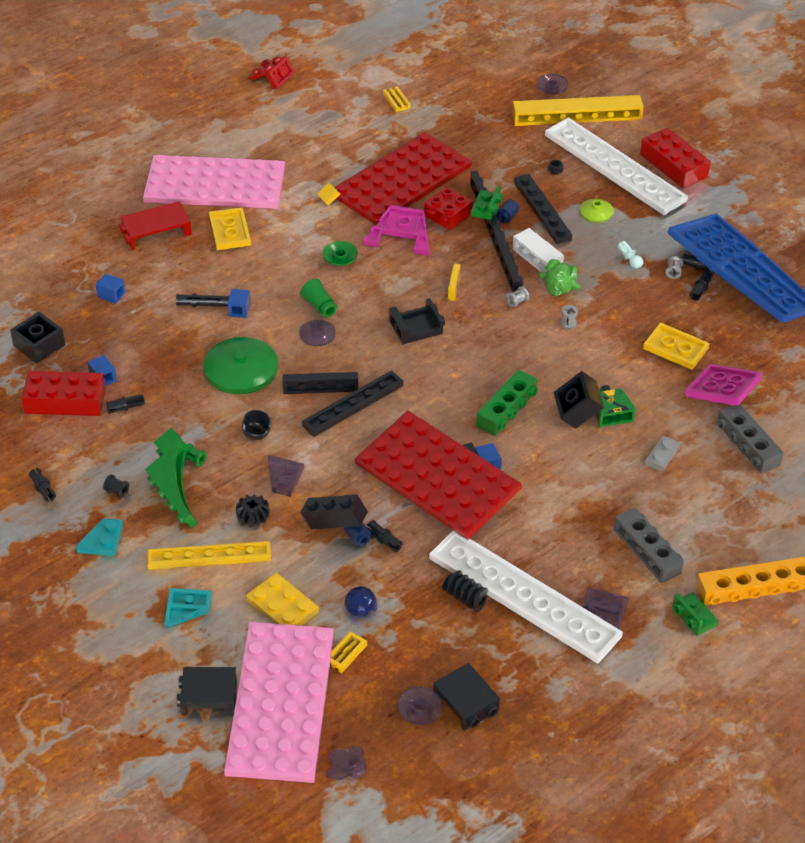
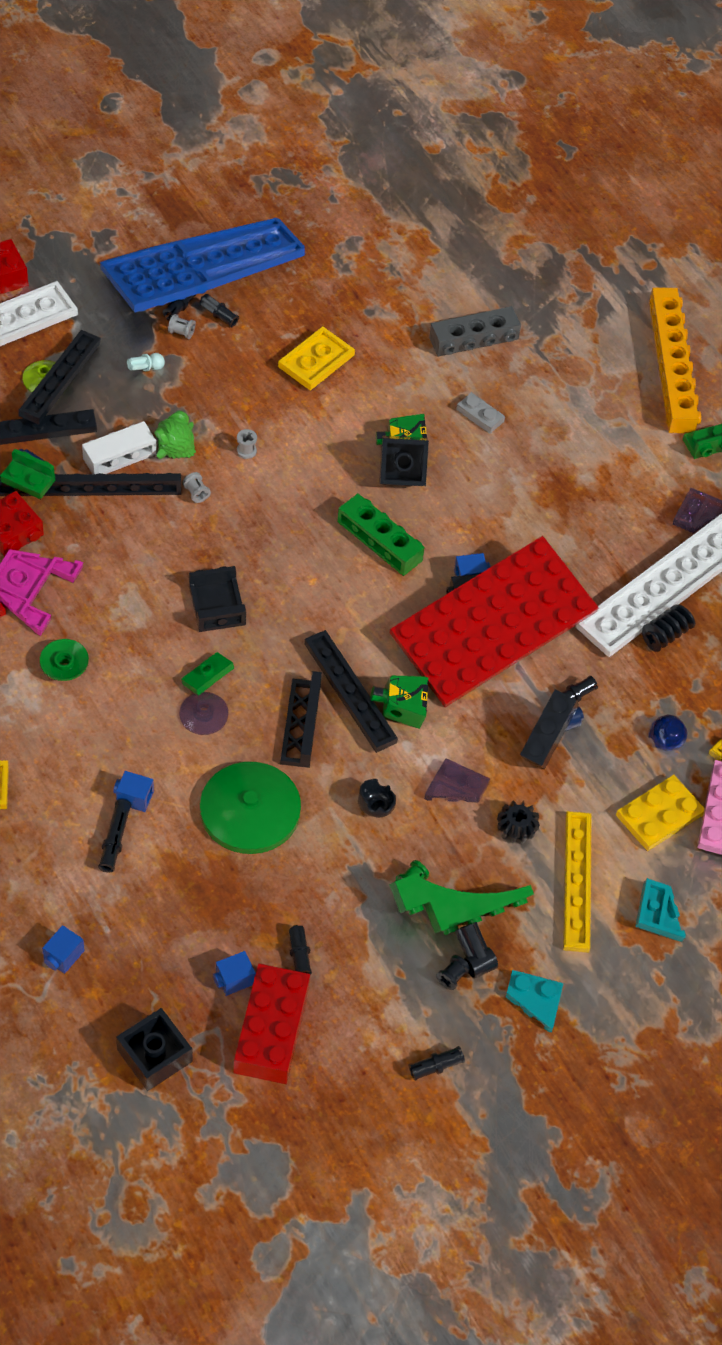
camera: 85 degrees left, 10 degrees up
green plant [300,279,337,318] -> none
yellow tile [448,264,461,301] -> none
dark grey brick [613,507,684,584] -> none
dark pink plate [685,364,762,406] -> none
none -> black plate [19,330,101,424]
none -> green plate [181,652,234,696]
none -> torso [370,675,428,729]
none -> black piece [455,922,498,979]

